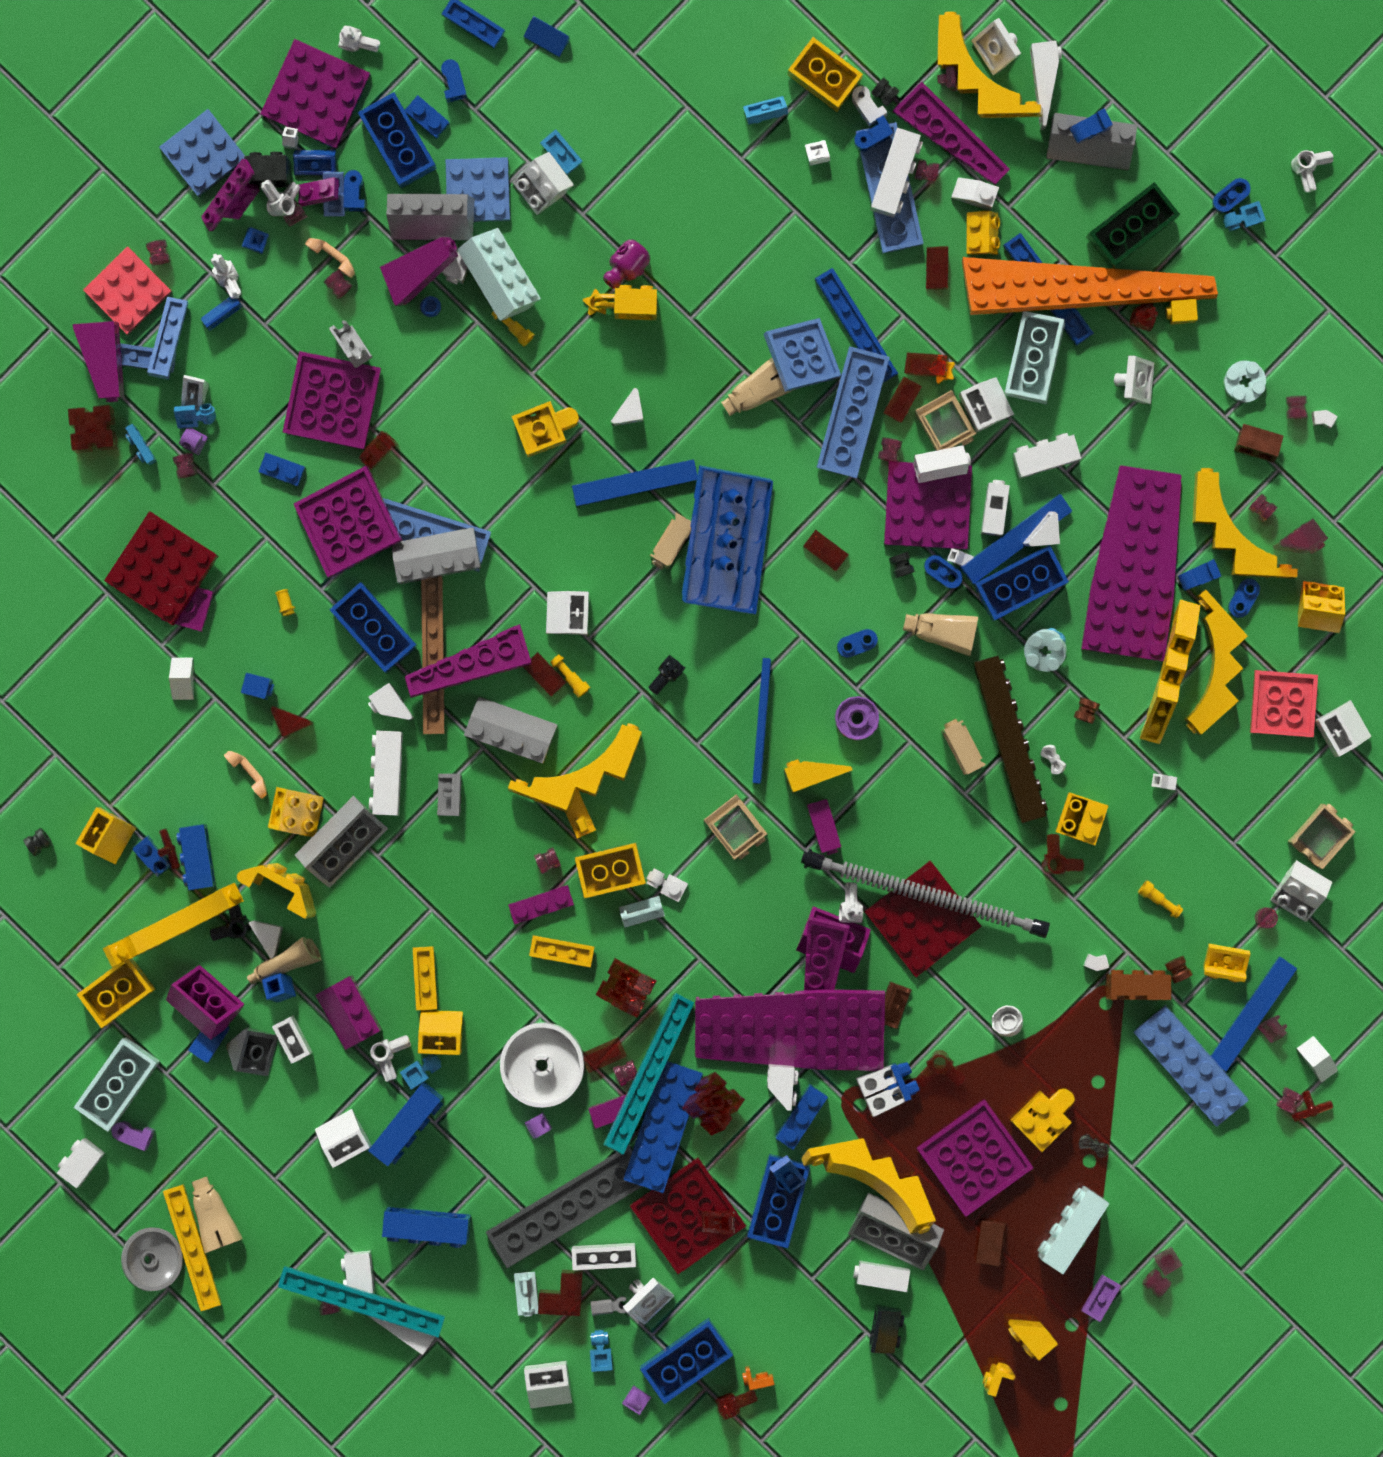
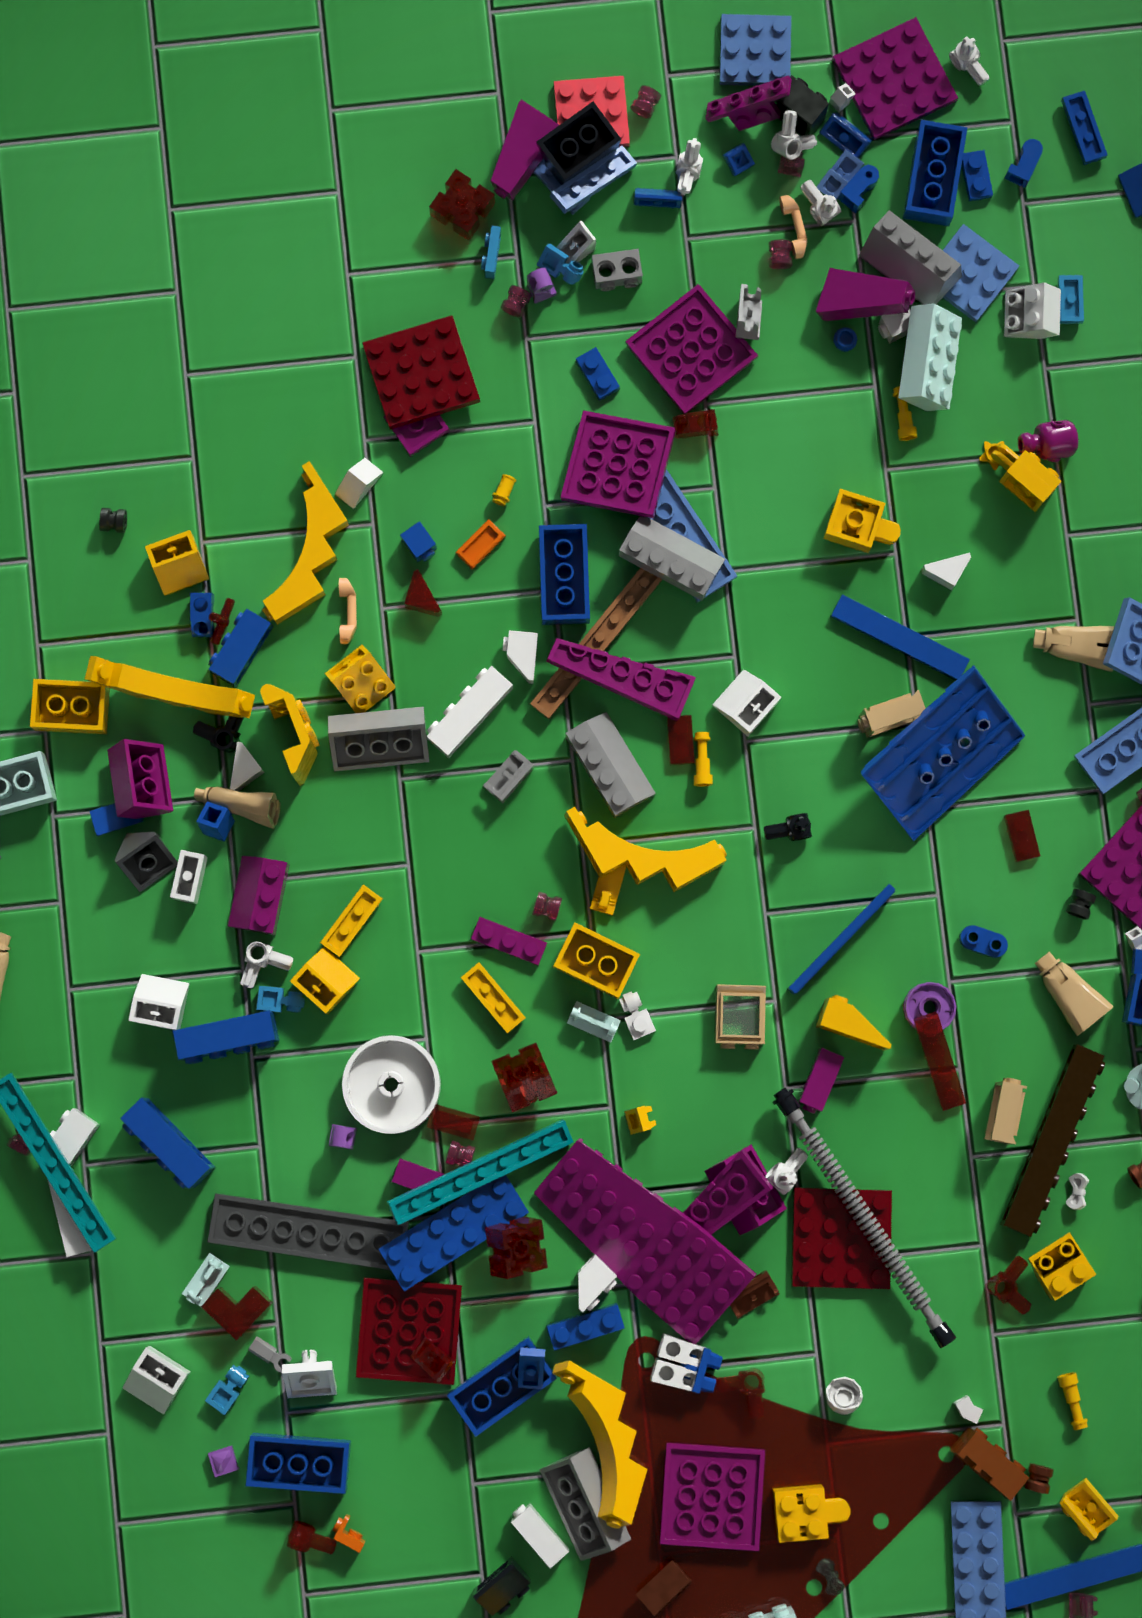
camera: 35 degrees right, 5 degrees down
magenta plate [298,177,339,207] -> none
white brick [572,1243,636,1270] -> none
blue plate [924,555,962,589] -> none
none -> yellow arch [262,461,349,625]
none -> orange tile [455,519,506,570]
none -> black slope [536,101,621,185]
none -> light grey brick [591,249,643,291]
none -> yellow tile [624,1106,657,1135]
none -> white axle [800,180,841,226]
none -> clear red plate [913,1012,966,1111]

